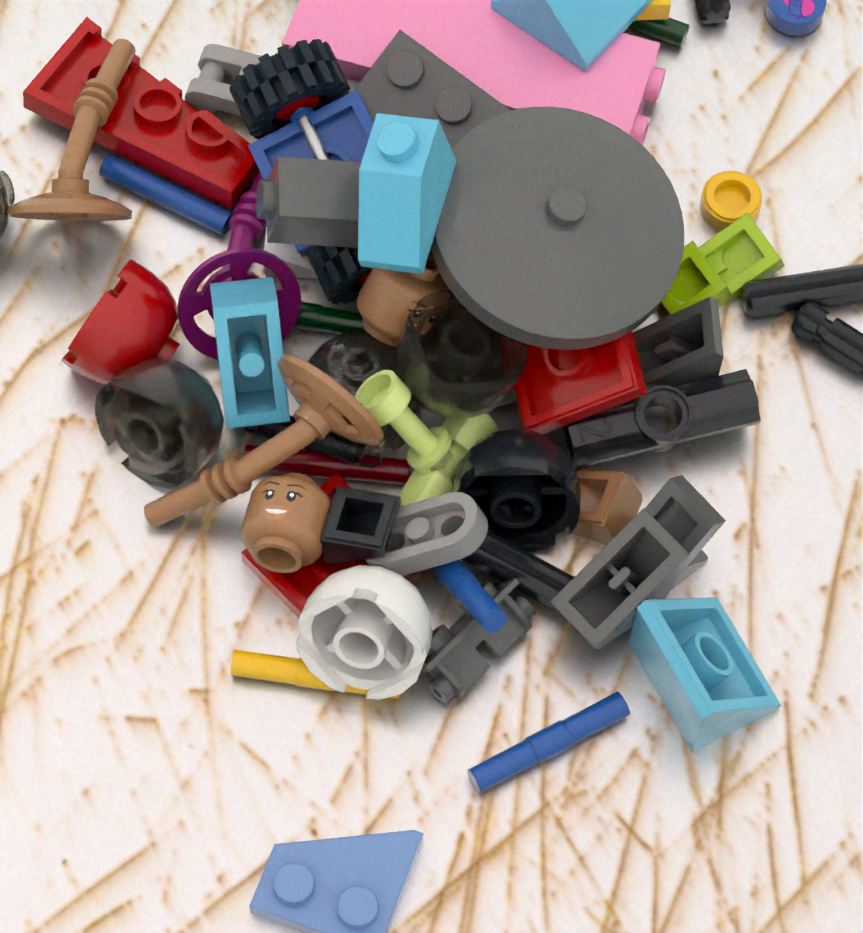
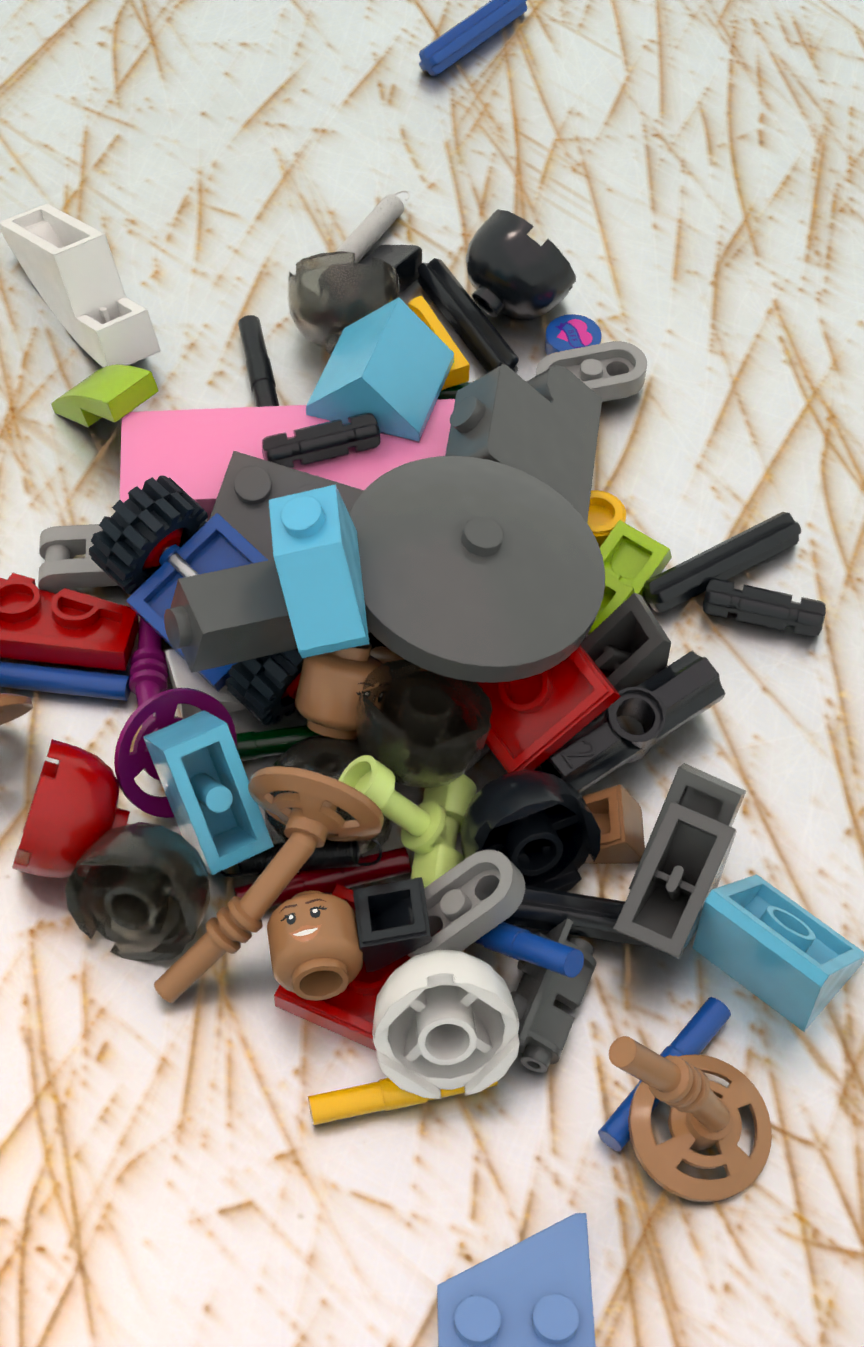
camera: 20 degrees left, 10 degrees down
none -> black axle [262,413,380,468]
none -> dark grey brick [445,364,602,523]
none -> light grey plate [536,341,647,402]
none -> medium nougat dish [609,1036,772,1202]

